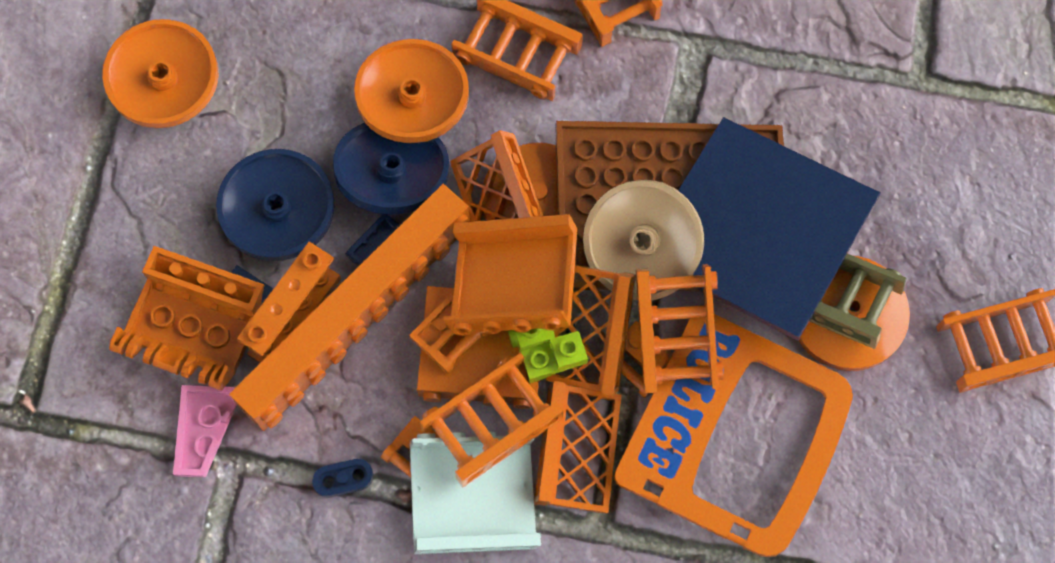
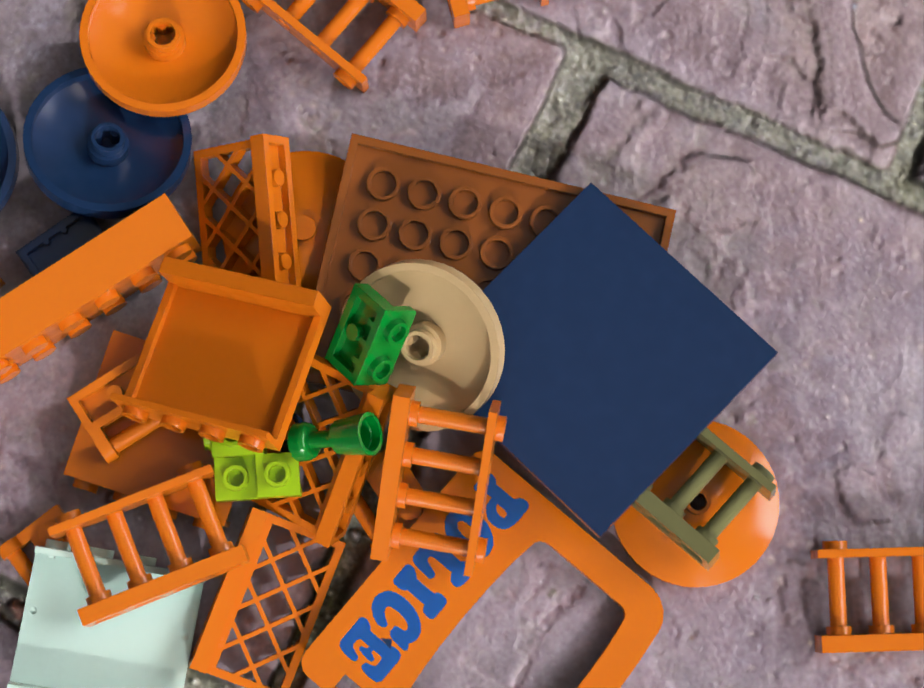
camera: 15 degrees right, 10 degrees up
none -> green piece [287,412,383,462]
none -> green bracket [325,283,416,386]

